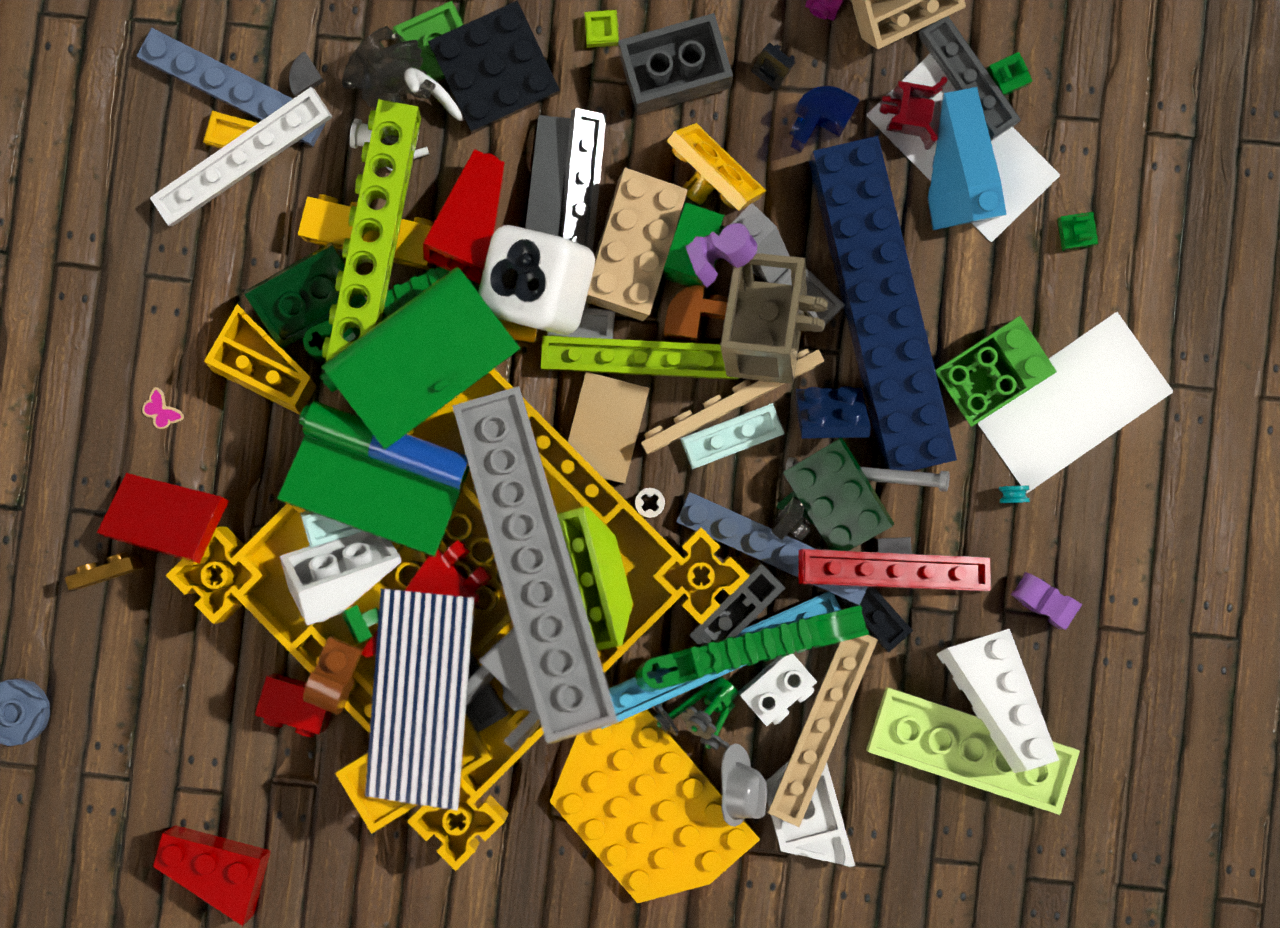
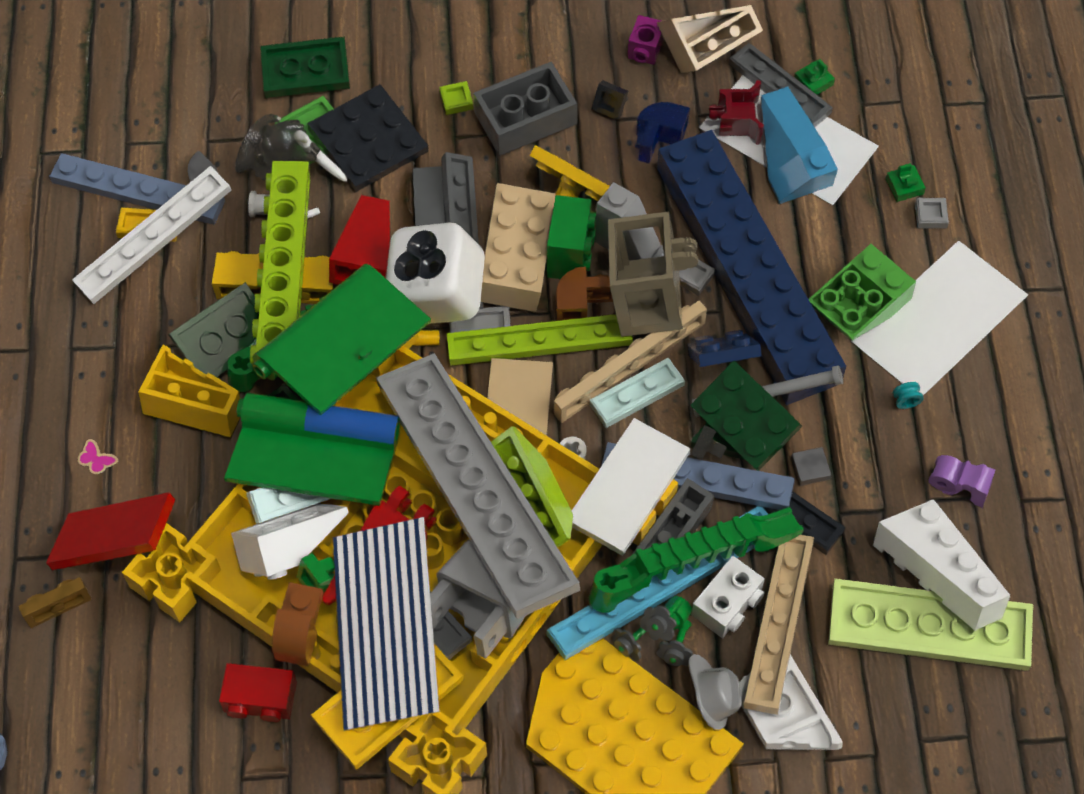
camera: 10 degrees left, 25 degrees down
medium lavender leg [685,223,758,287] -> none
tile [798,549,991,592] -> none
none -> white tile [572,418,690,556]
none -> light grey tile [915,198,949,229]

